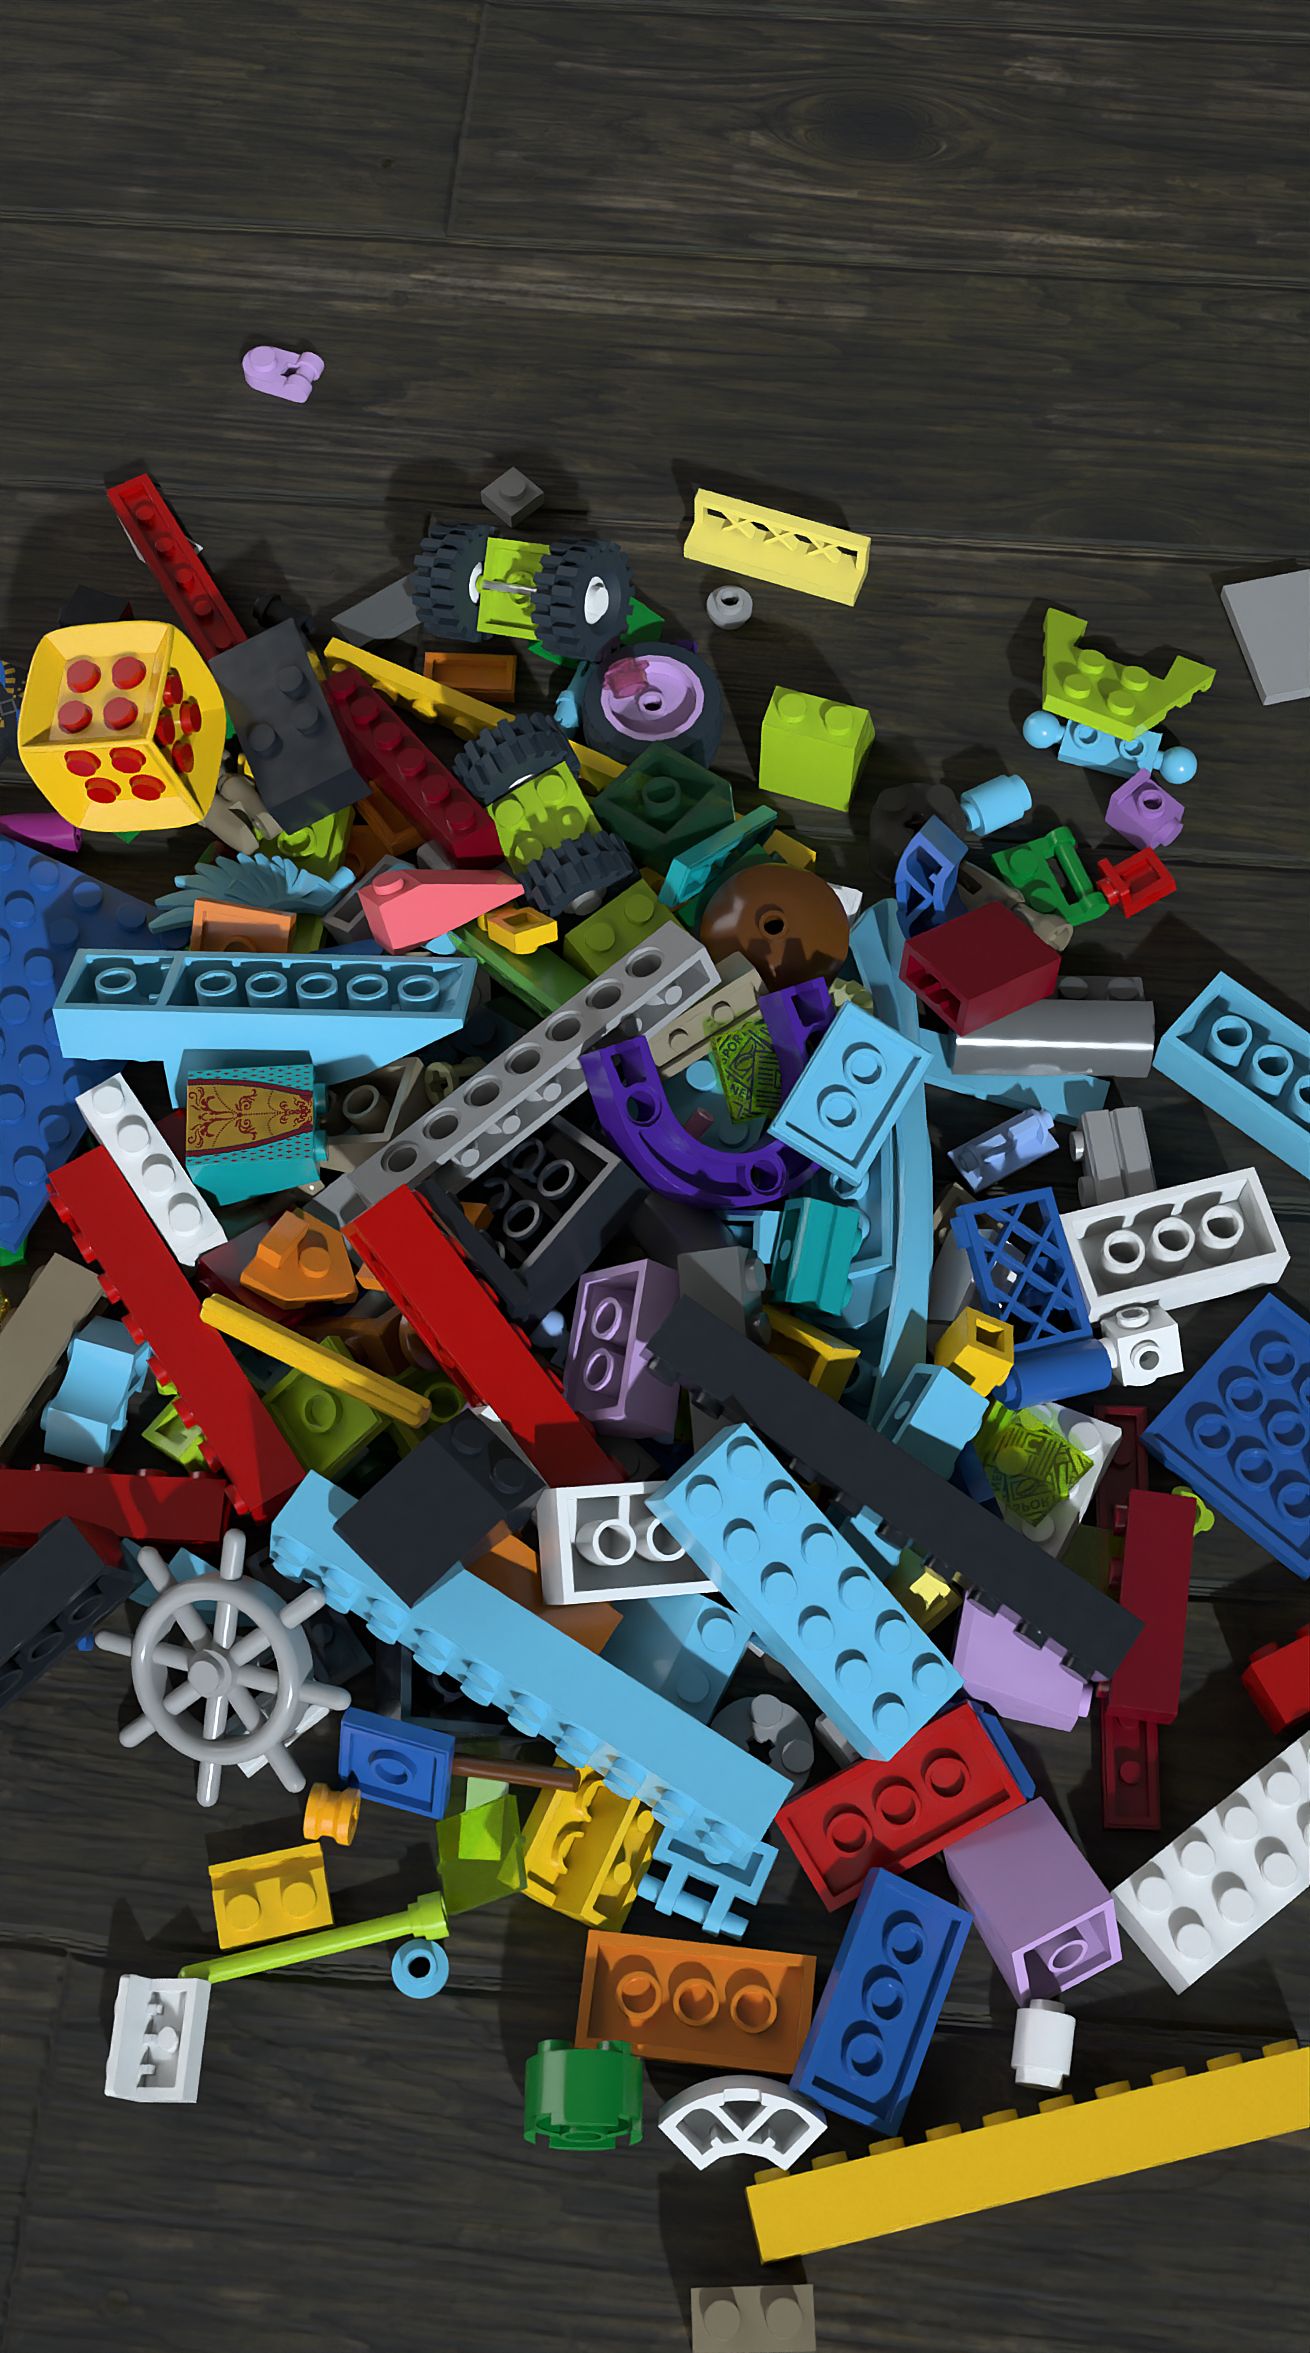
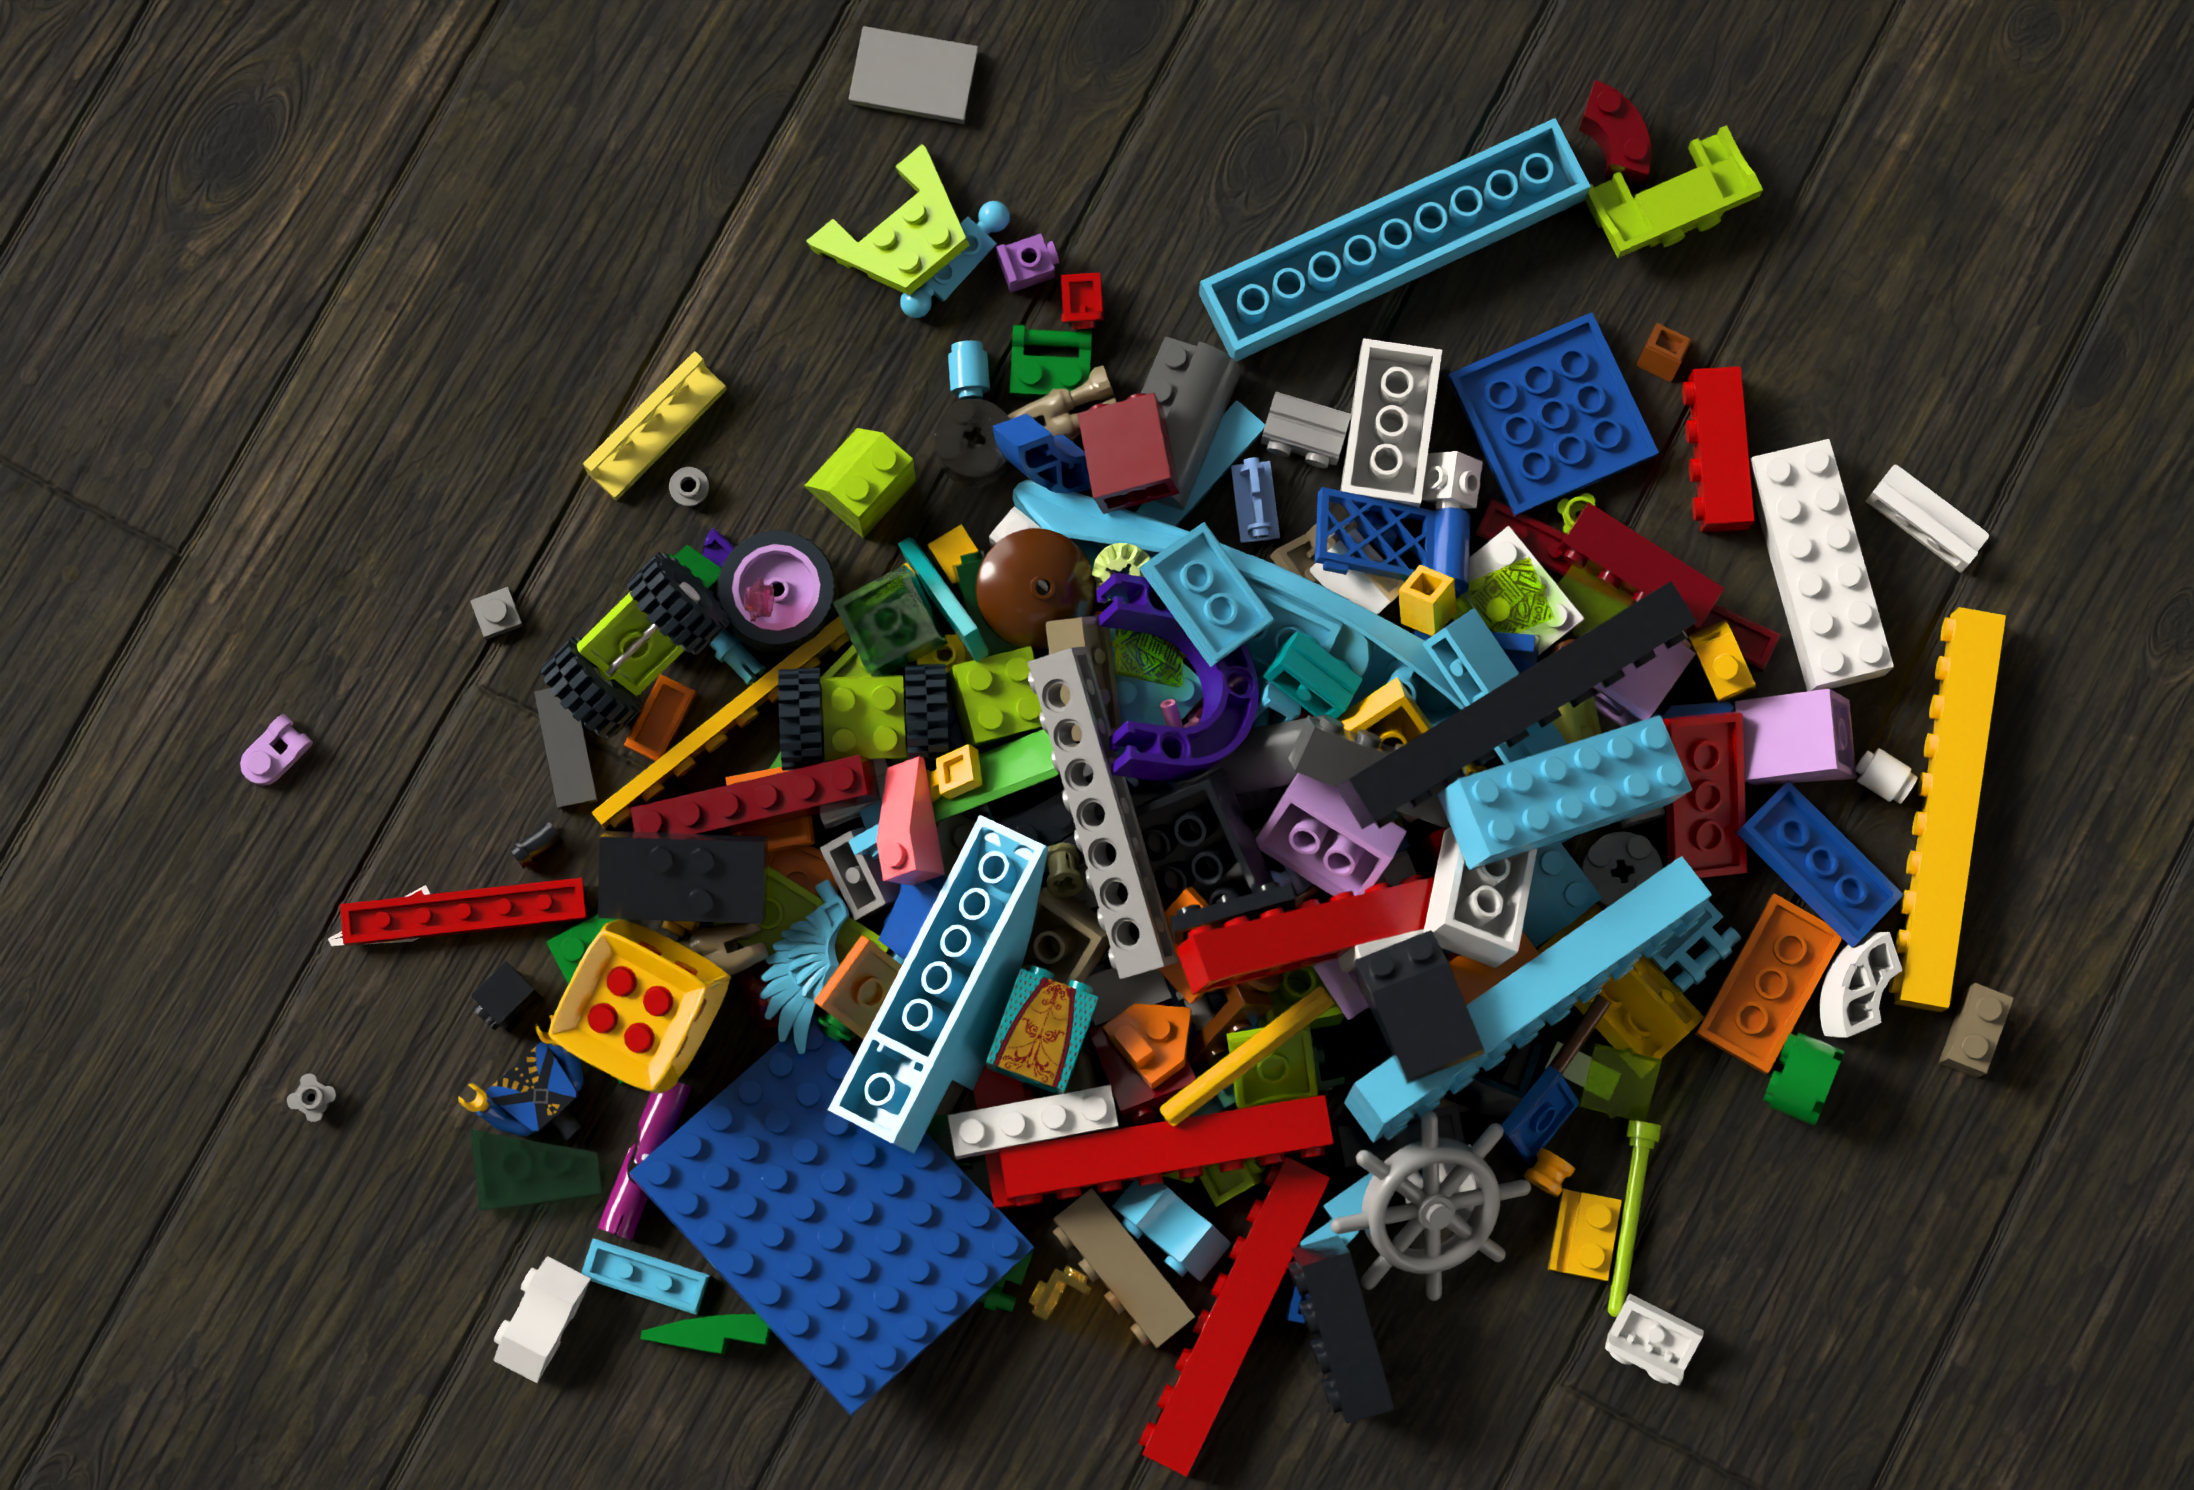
camera: 70 degrees left, 15 degrees up
medium azure plate [392,1939,449,1999] -> none
none -> yellow torso [1689,620,1757,702]

